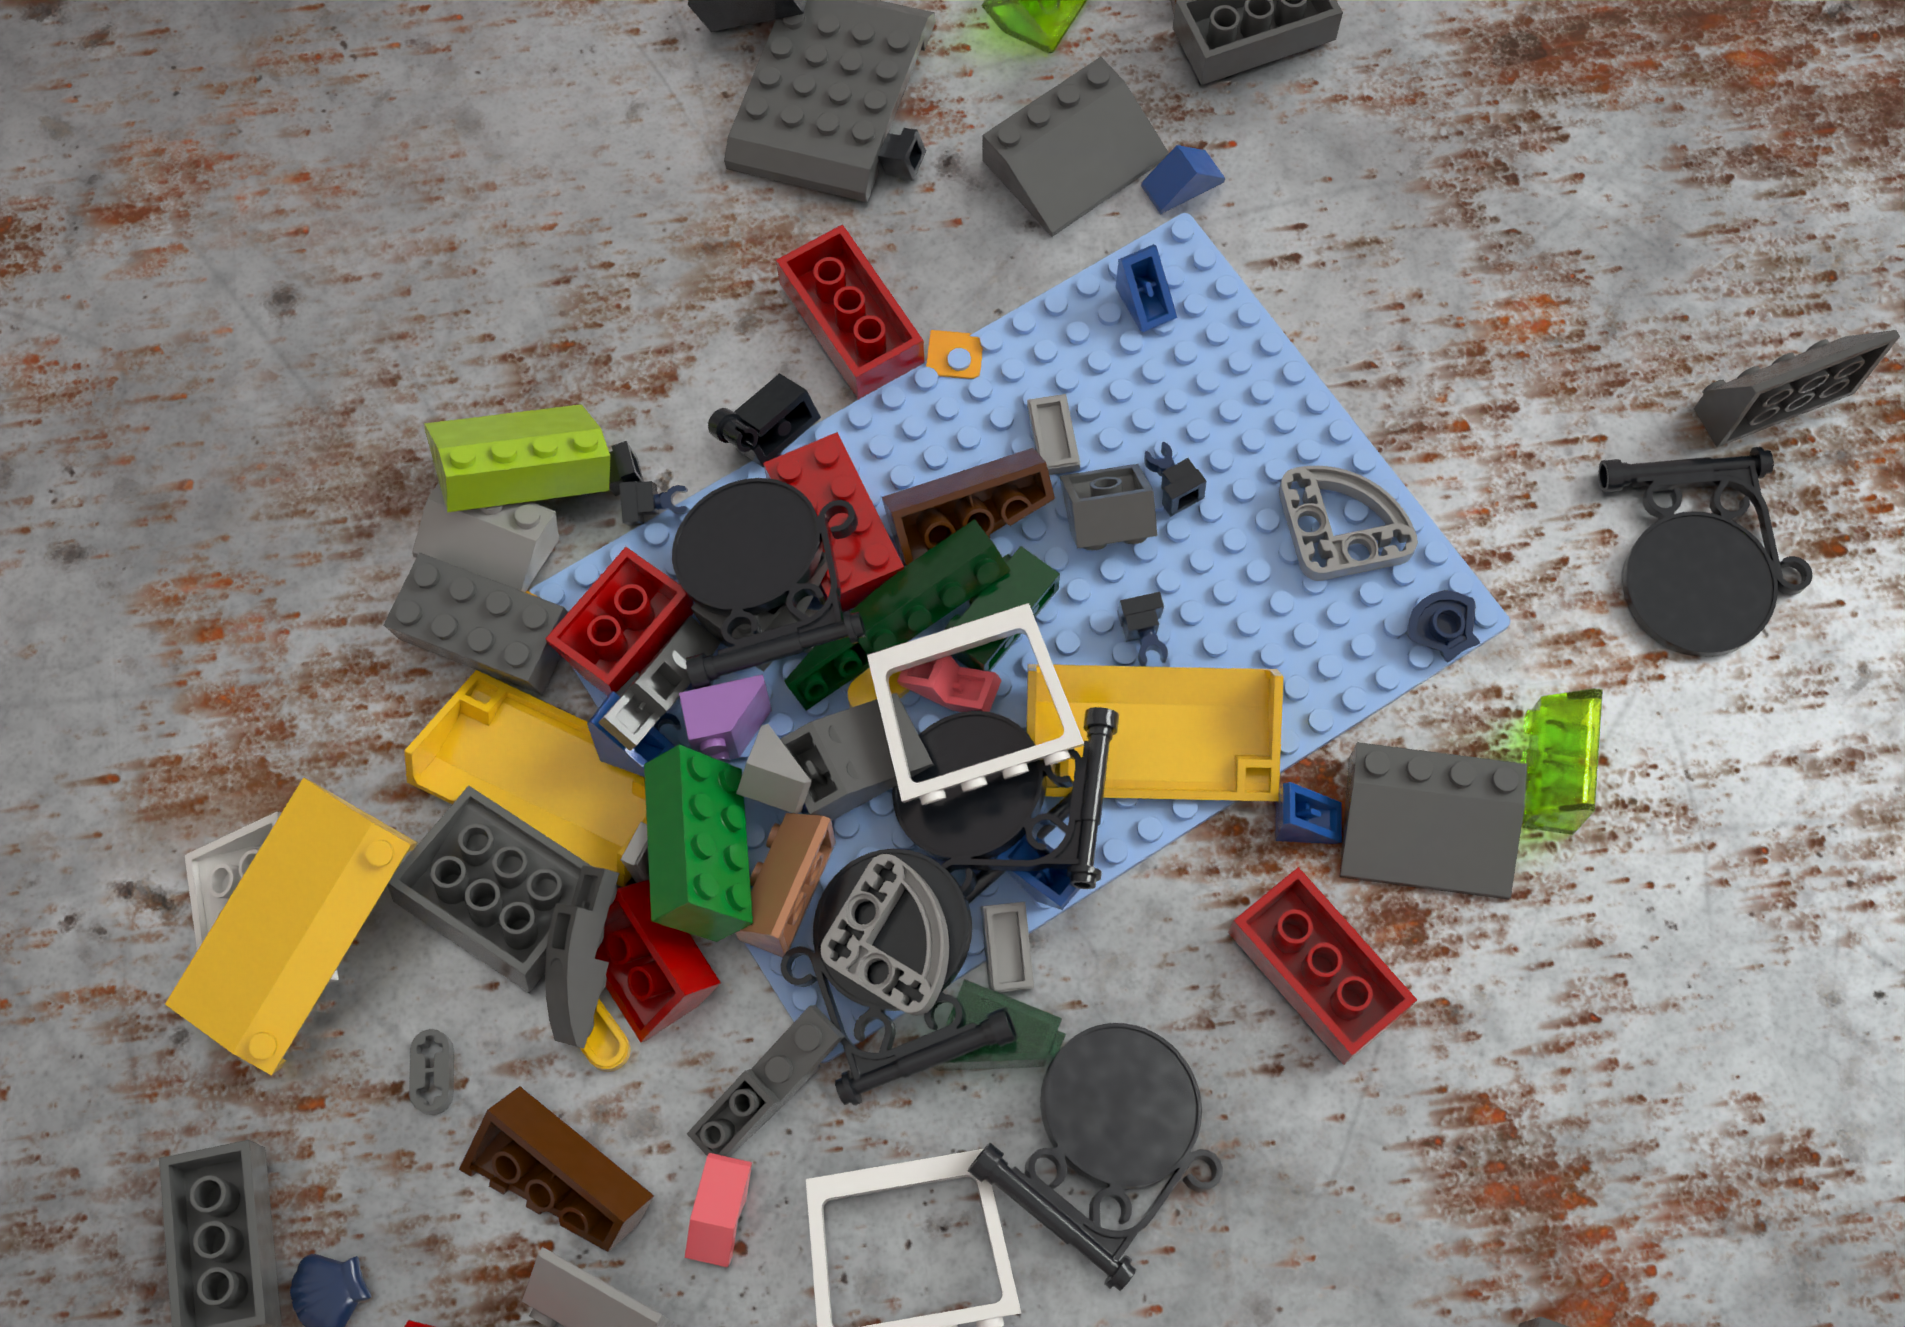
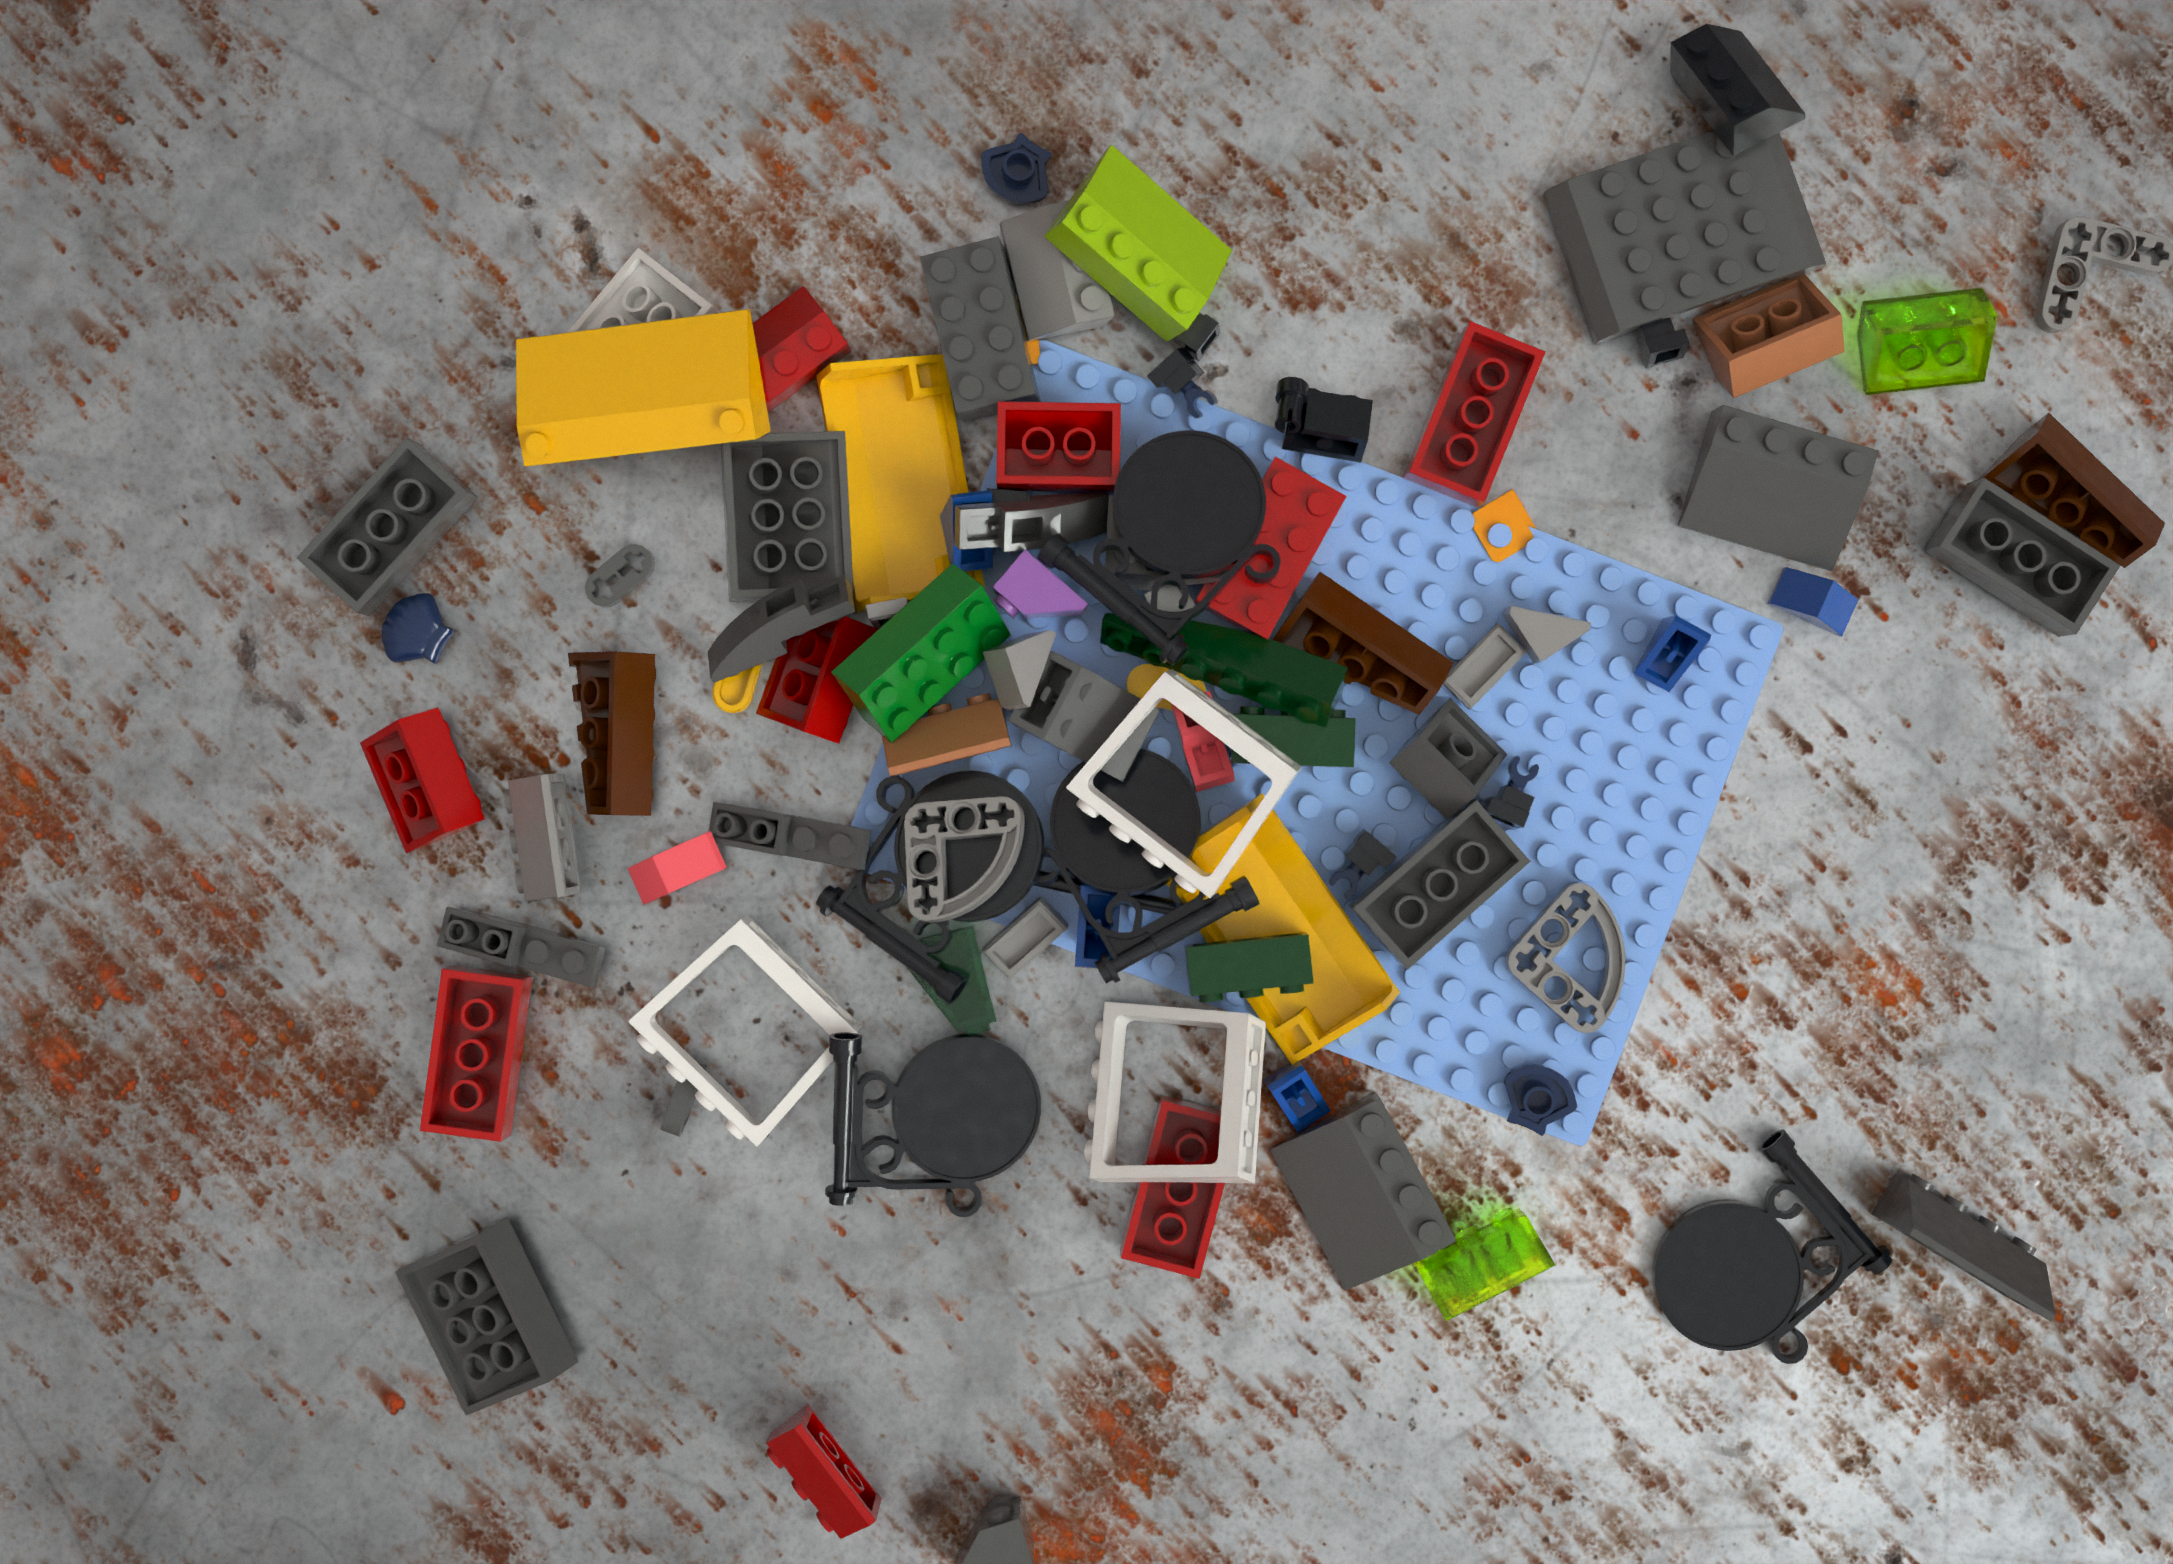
camera: 50 degrees right, 20 degrees up
none -> red slope [752,286,852,413]
none -> dark blue animal [981,133,1052,204]
none -> white windscreen [1084,1001,1266,1183]
none -> dark green brick [1184,932,1313,1002]
none -> dark grey brick [1349,800,1531,970]
none -> light grey slope [1503,606,1591,664]
none -> nougat slope [1693,274,1845,398]

